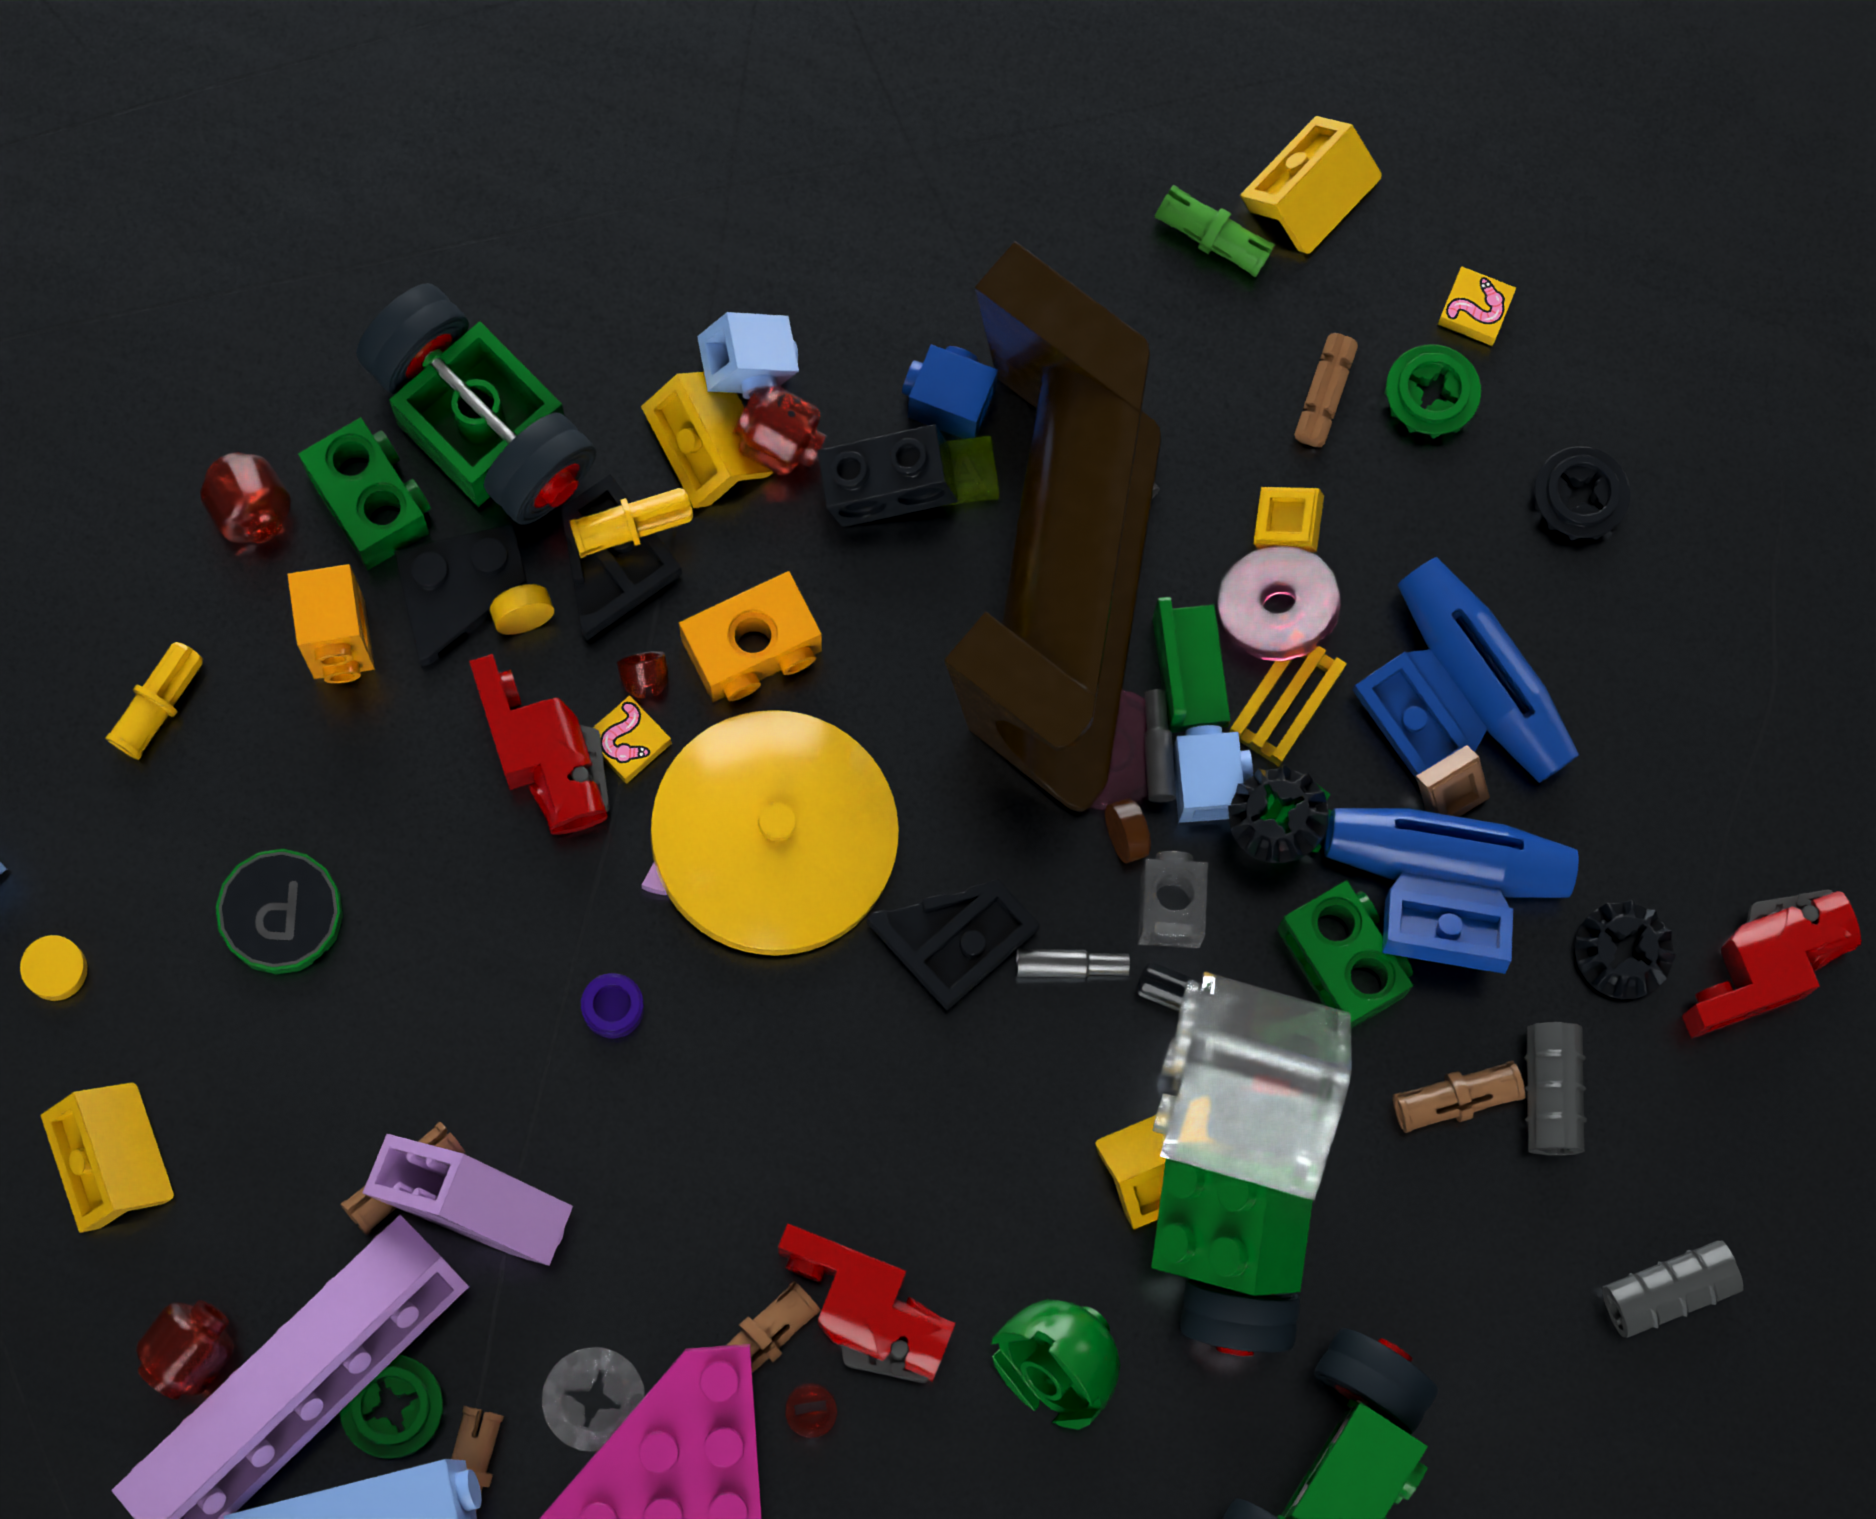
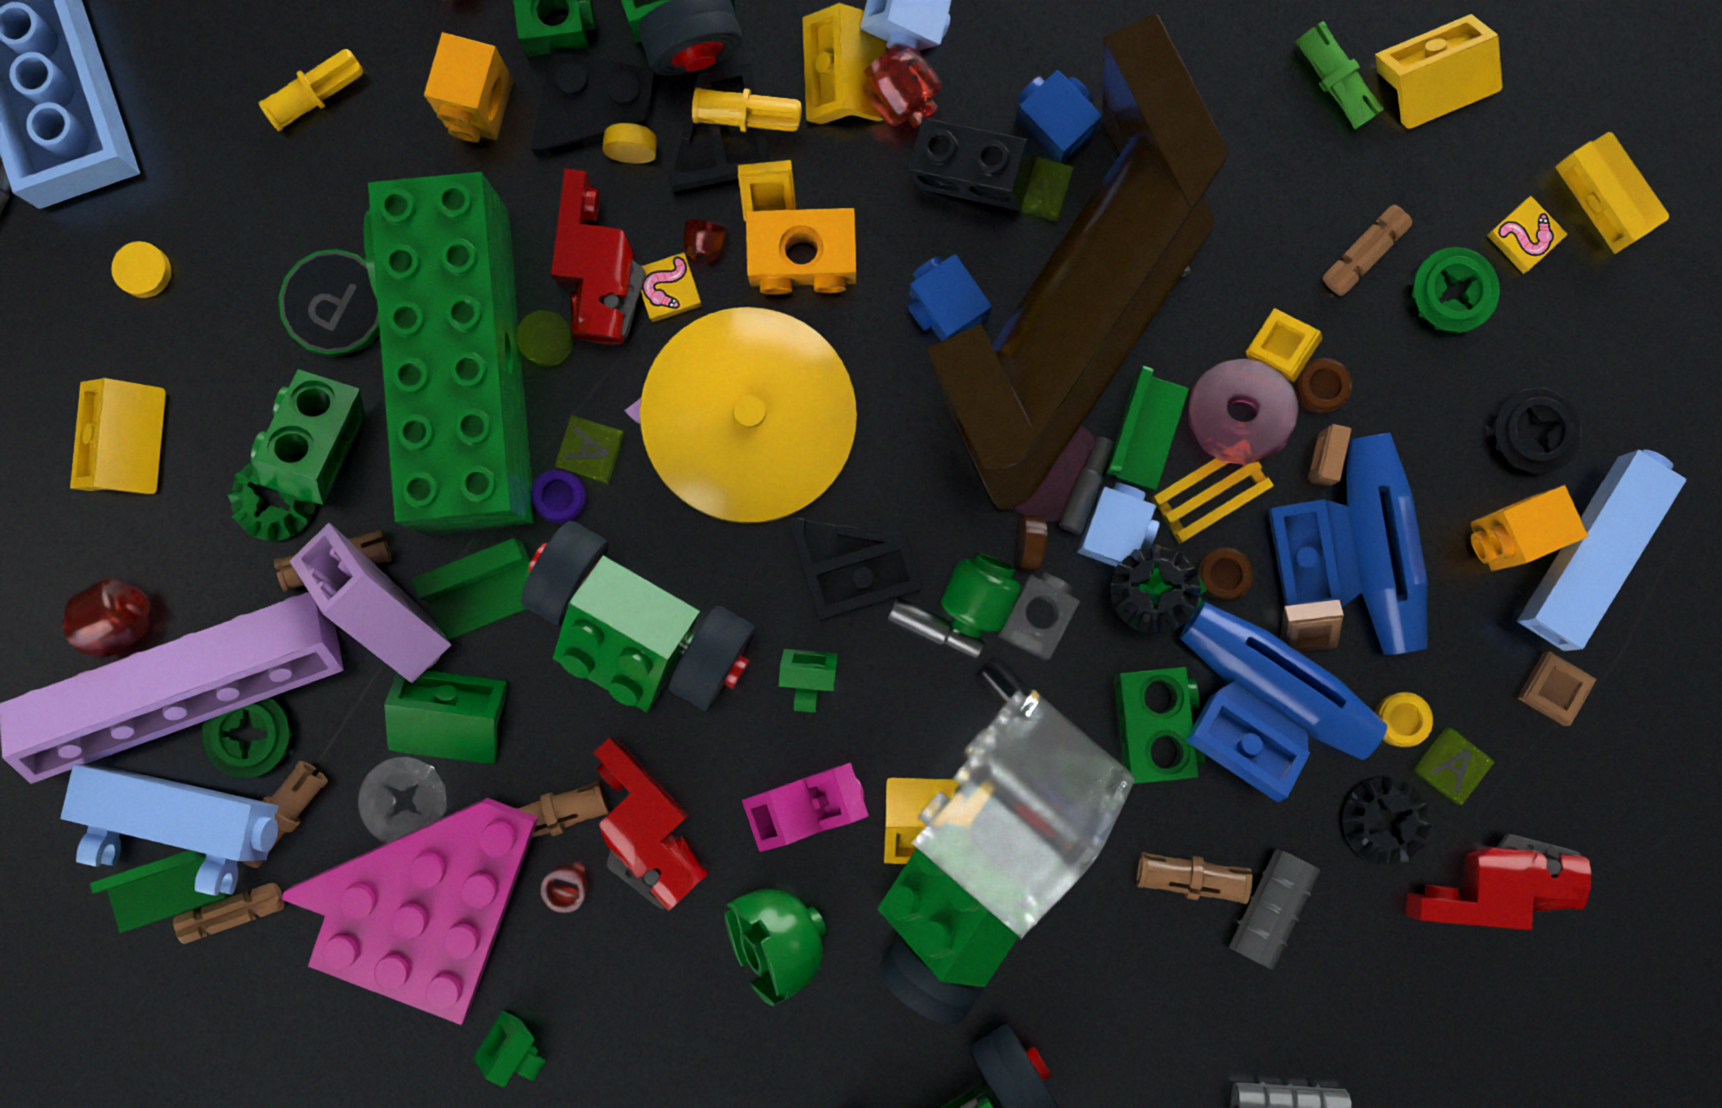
camera: 30 degrees right, 10 degrees up
none -> green gear [227,457,317,541]
none -> green brick [251,369,365,505]
none -> green piece [364,172,536,536]
none -> green panel [384,670,507,764]
none -> green panel [411,538,531,641]
none -> clear neon green tile [517,310,573,366]
none -> brick [521,521,756,713]
none -> clear neon green tile [555,415,625,484]
none -> yellow tile [738,160,796,221]
none -> dark pink brick [742,763,869,852]
none -> green tile [779,649,837,713]
none -> blue brick [907,254,992,342]
none -> green head [941,553,1021,638]
none -> reddish brown tile [1196,548,1253,603]
none -> reddish brown tile [1294,358,1352,414]
none -> medium nougat tile [1307,424,1352,487]
none -> yellow tile [1375,692,1433,747]
none -> clear neon green tile [1413,728,1495,805]
none -> light orange brick [1470,485,1589,571]
none -> light blue brick [1517,449,1687,651]
none -> medium nougat tile [1517,651,1597,726]
none -> yellow panel [1555,132,1669,254]

